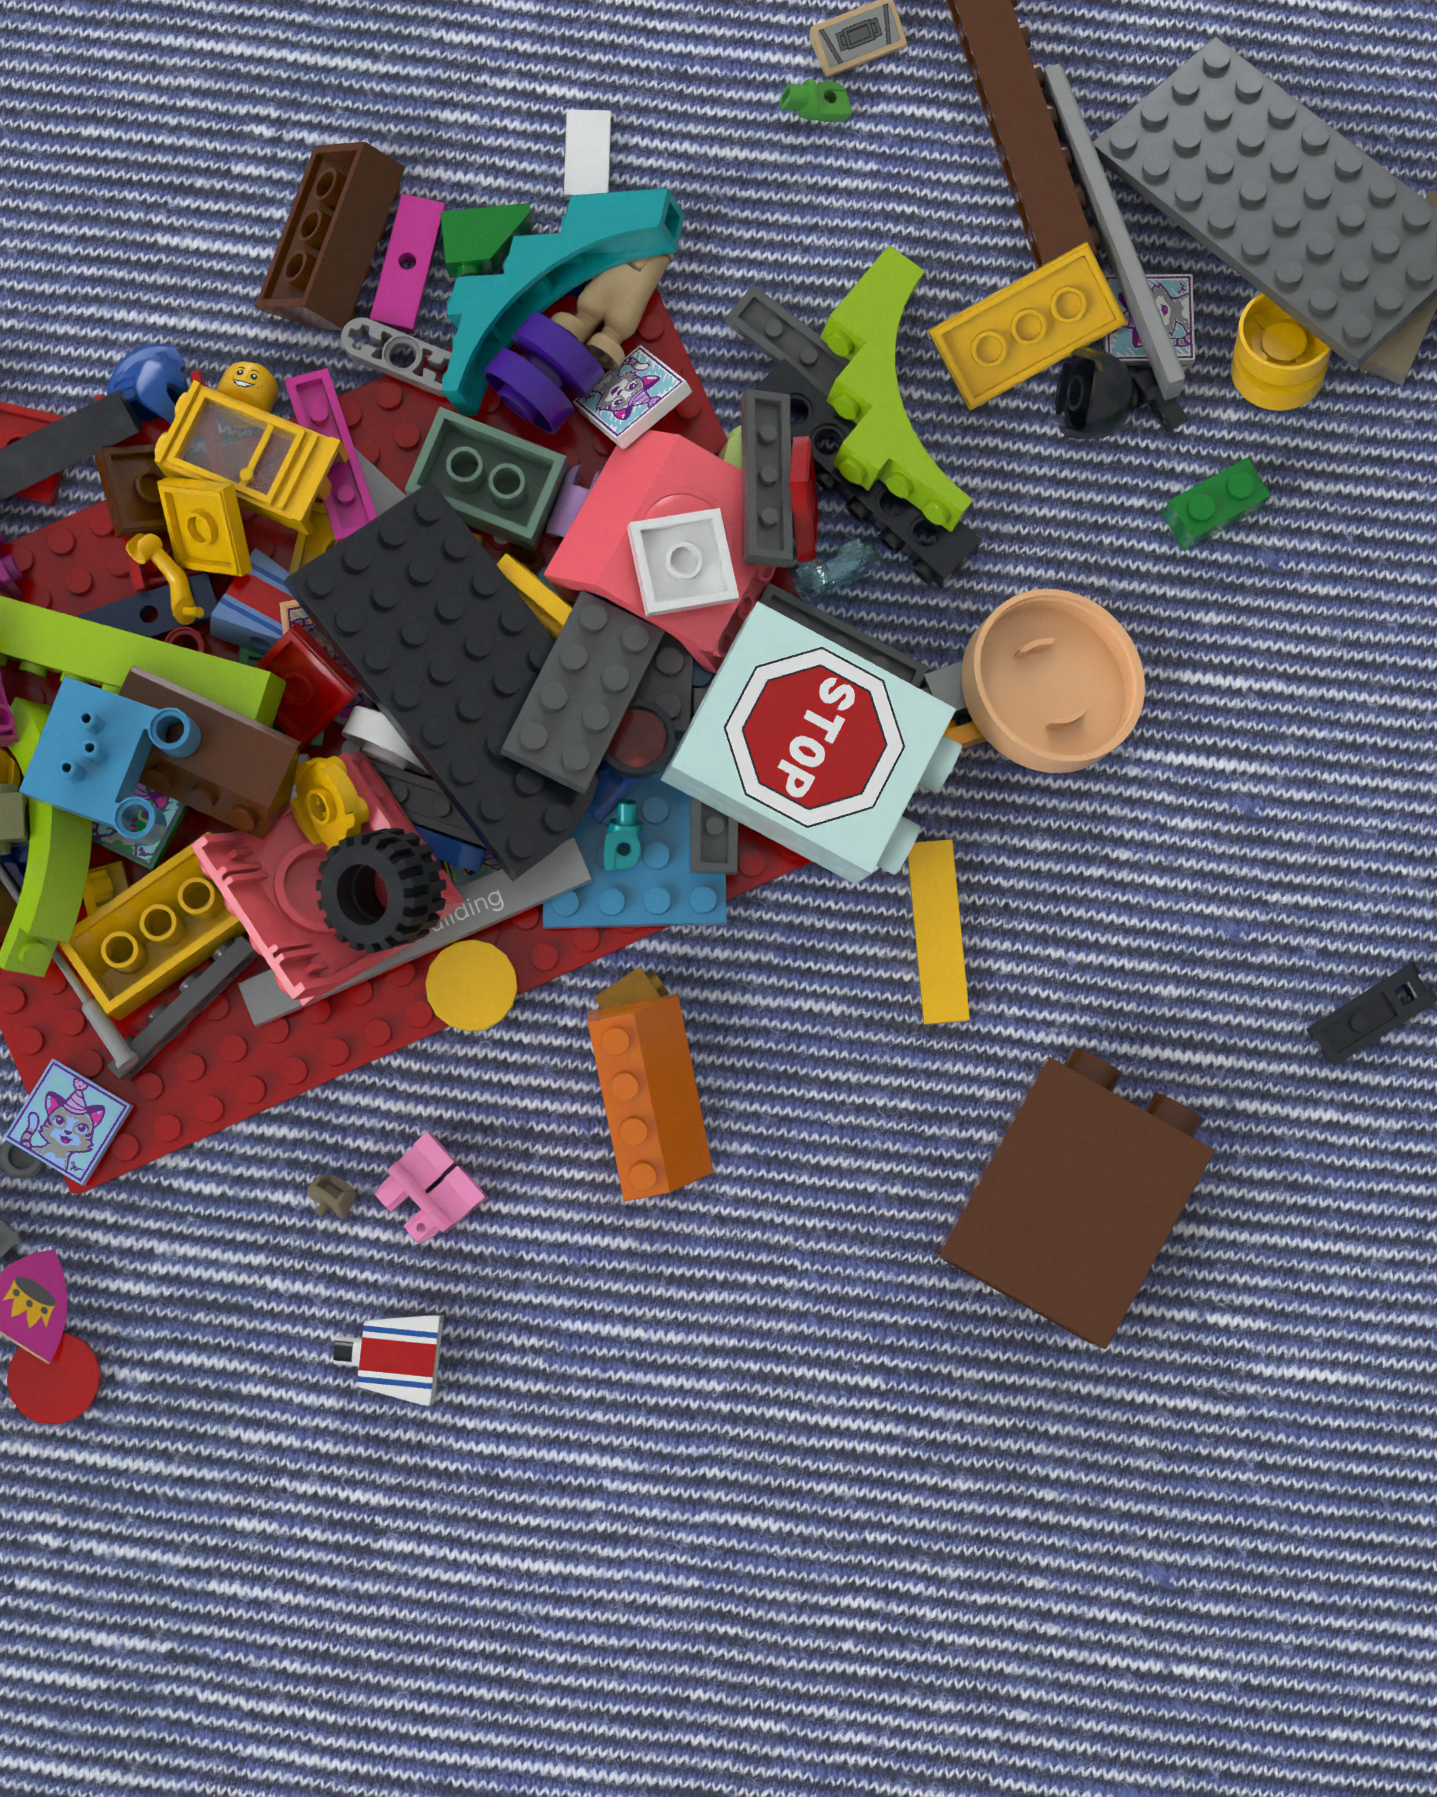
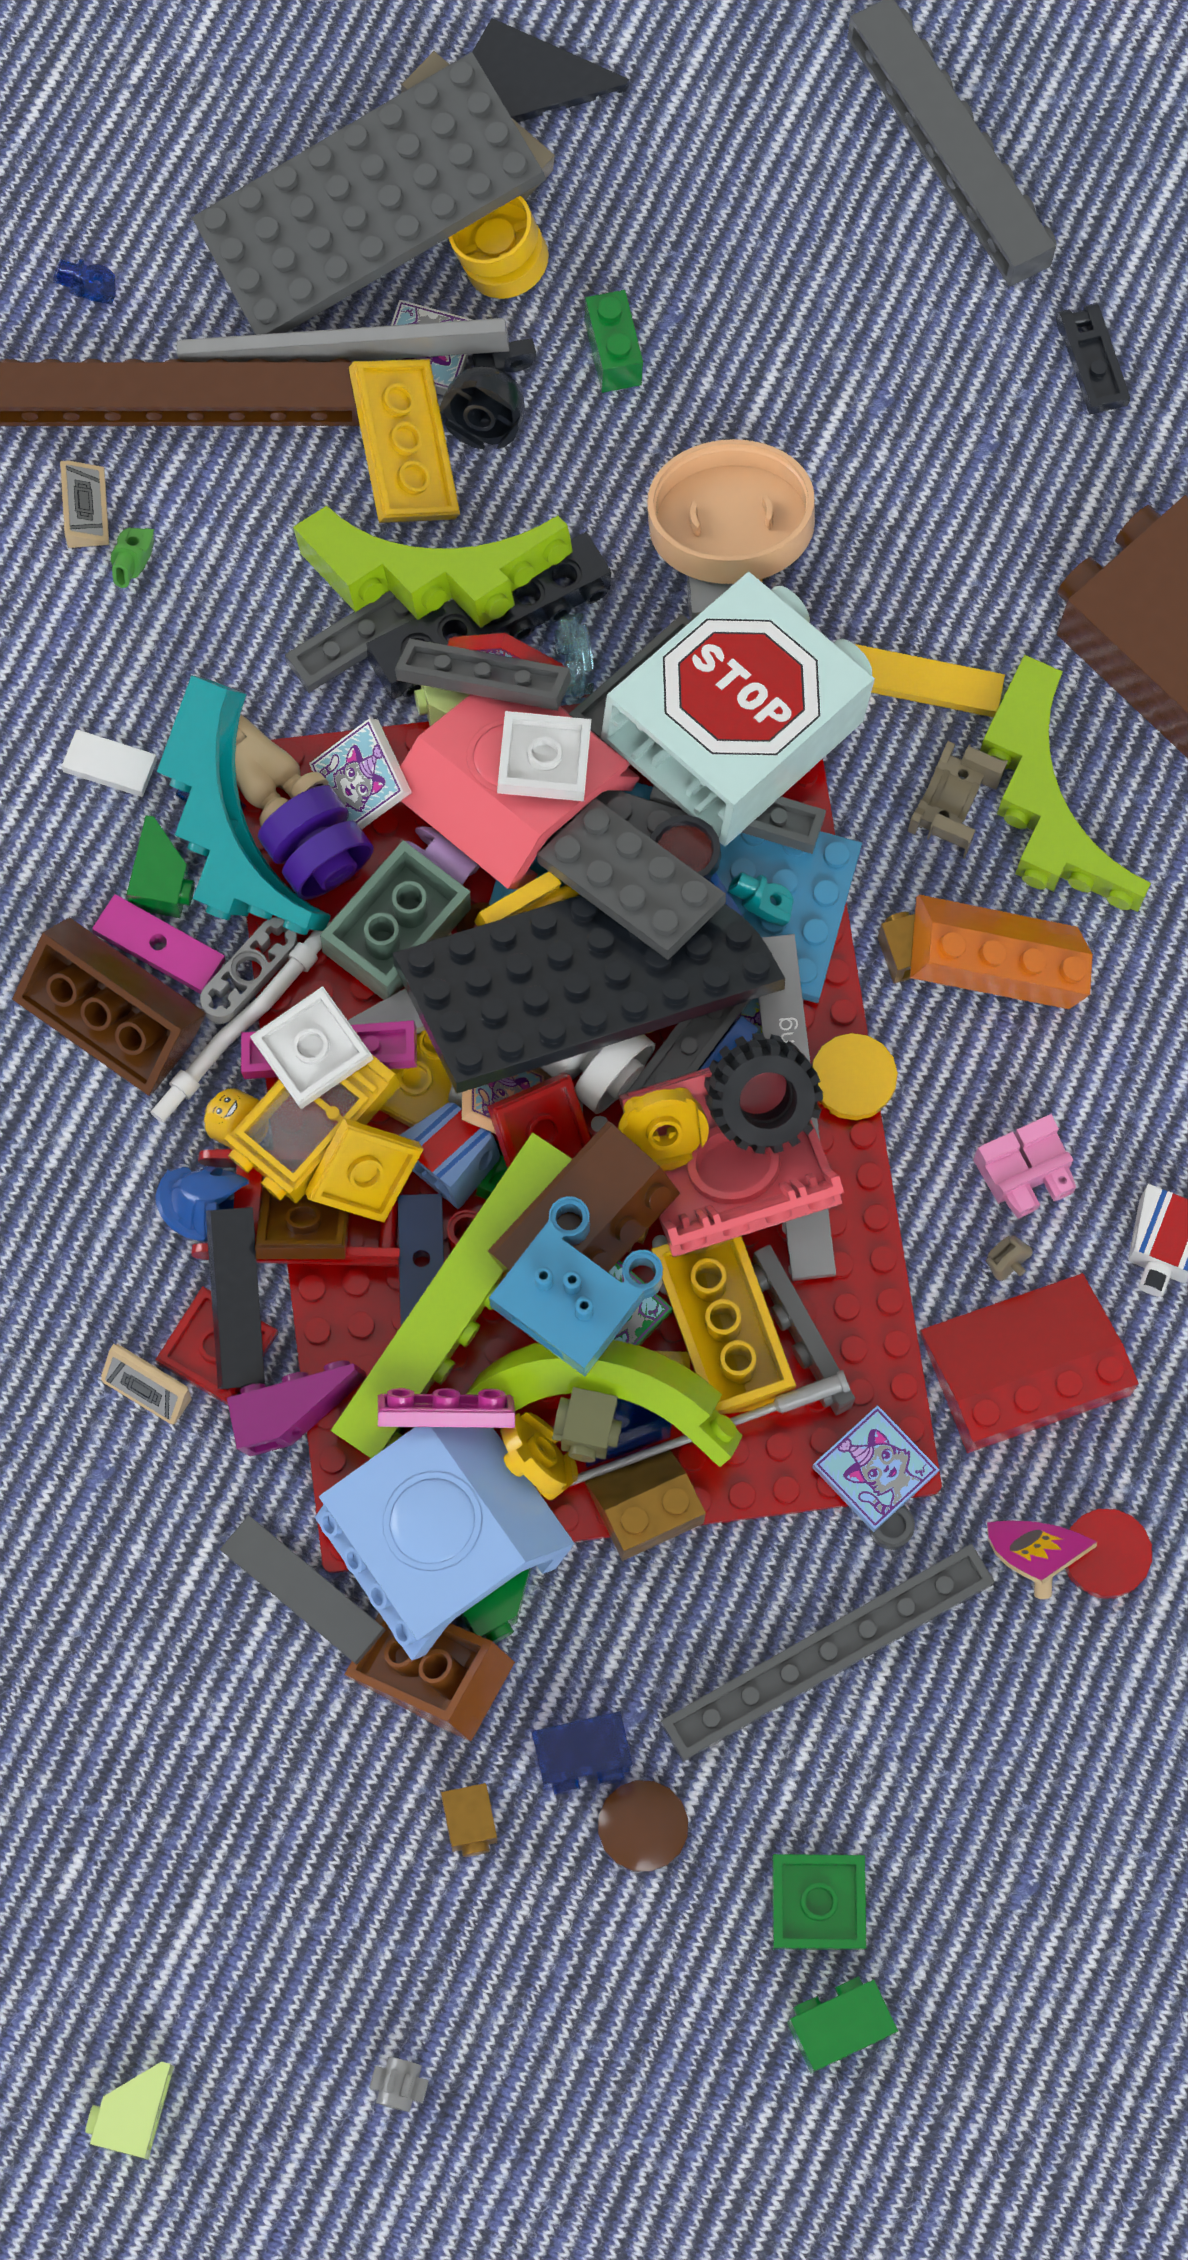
camera: 80 degrees left, 10 degrees down
yellow piece [126,533,204,625] -> none
none -> white bar [151,922,330,1123]
none -> white tile [250,986,374,1109]
none -> dark tan piece [908,741,1008,859]
none -> red slope [919,1273,1139,1453]
none -> lime arch [980,655,1151,912]

